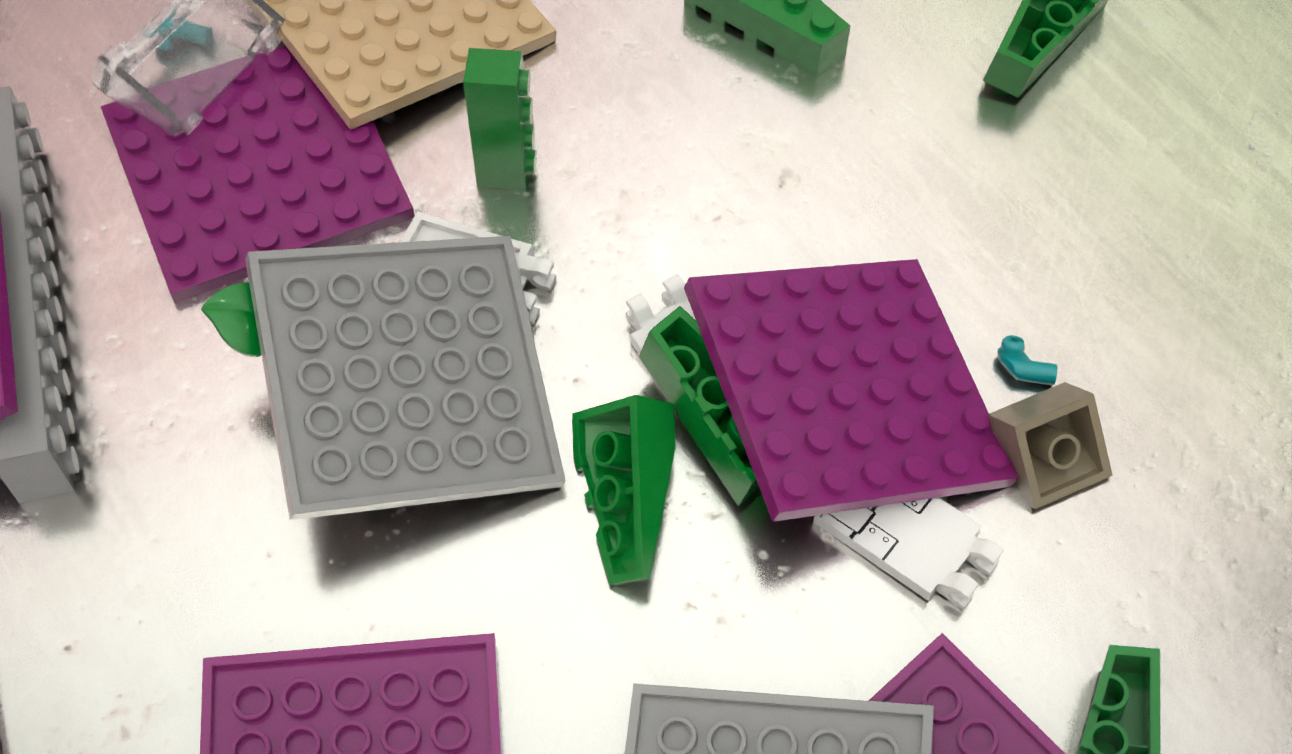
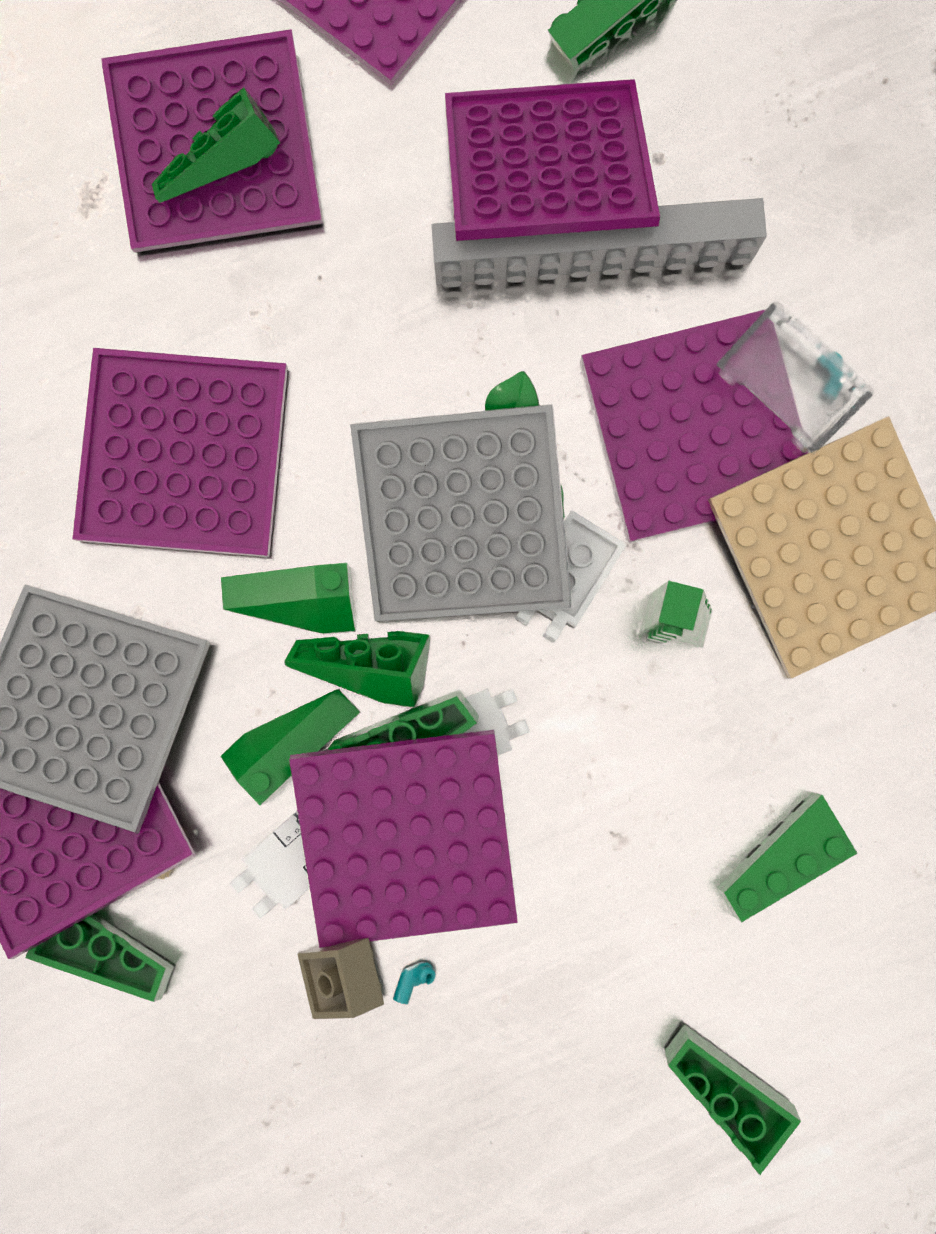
camera: 105 degrees right, 25 degrees up
none -> green wedge [220,689,361,806]
none -> green wedge [221,563,356,634]

